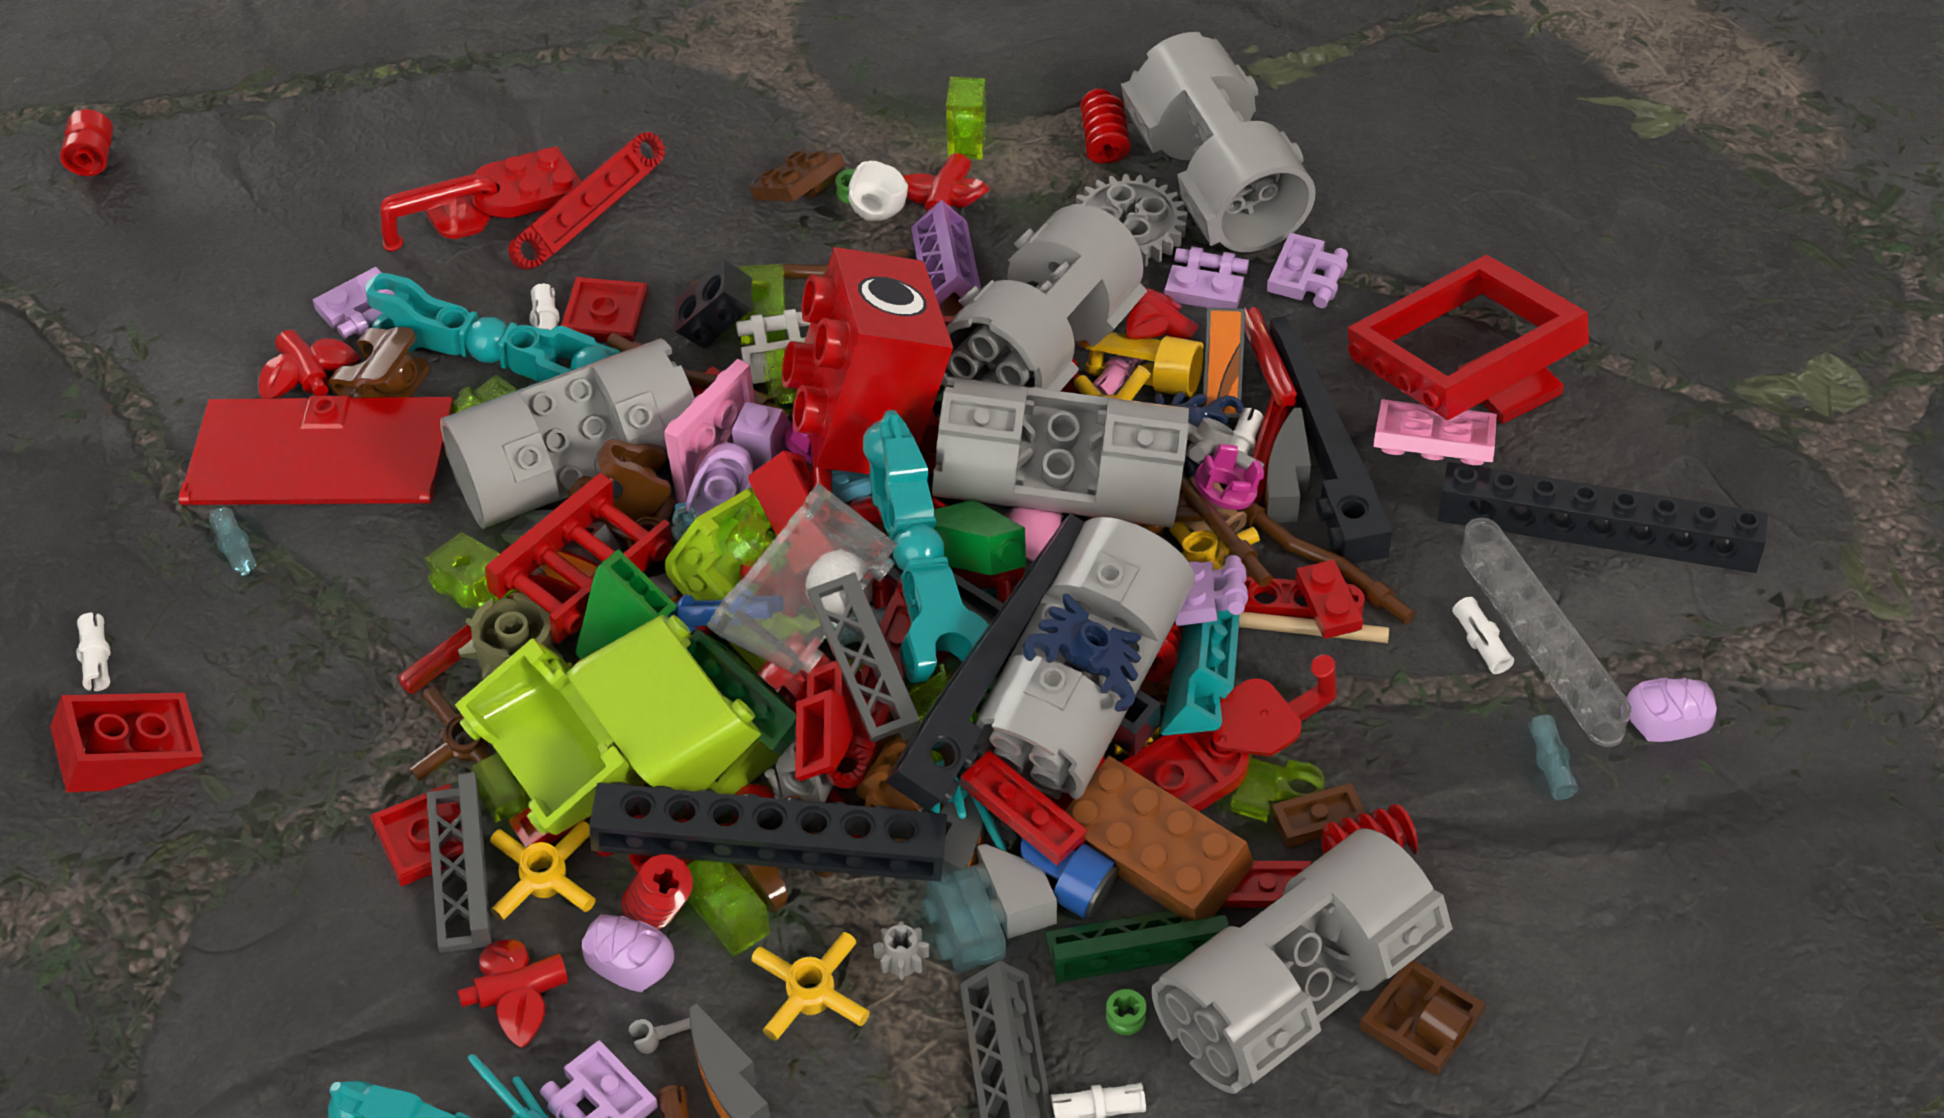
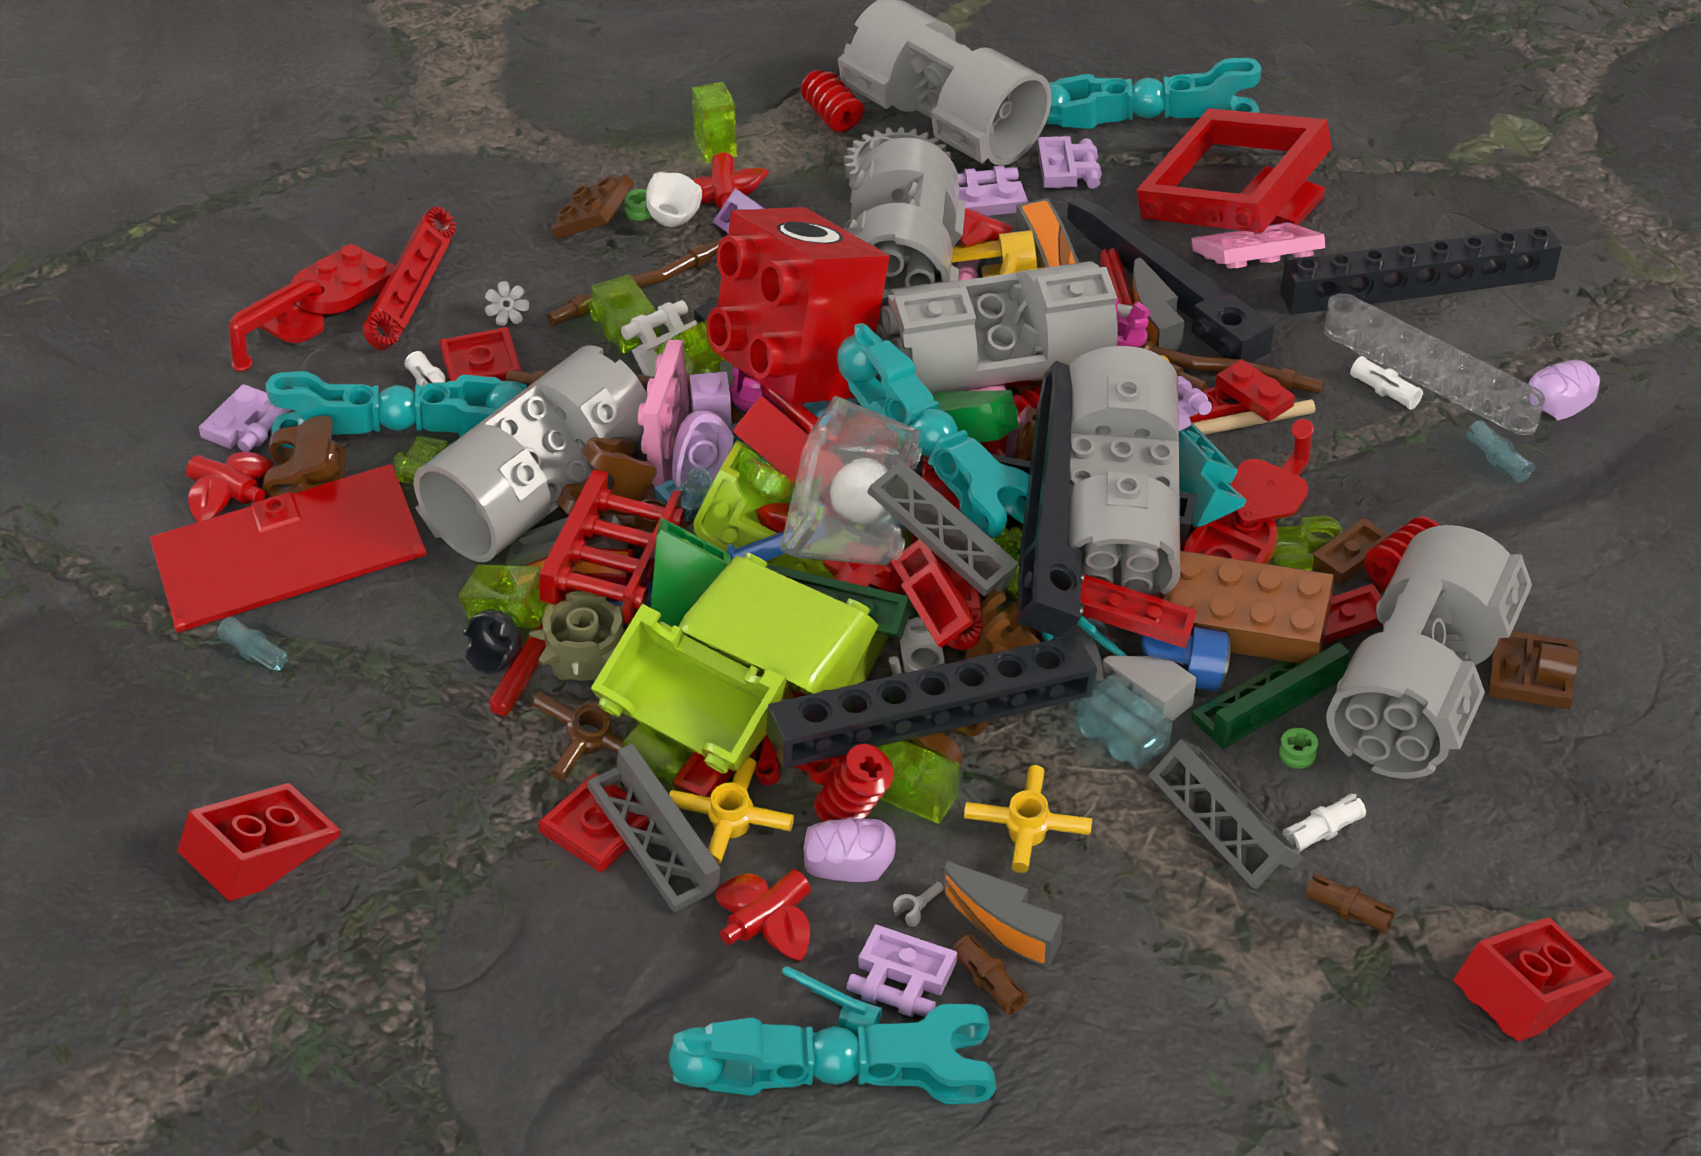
camera: 25 degrees left, 5 degrees down
white pin [76,613,111,691] -> none
black brick [675,260,752,349] -> none
light grey gear [873,921,929,980] -> none
dark blue animal [1022,594,1141,712] -> none
red axle [1244,307,1297,408] -> none
none -> black hair [463,609,521,675]
none -> light grey plant [485,281,529,326]
none -> teal piece [1045,58,1261,129]

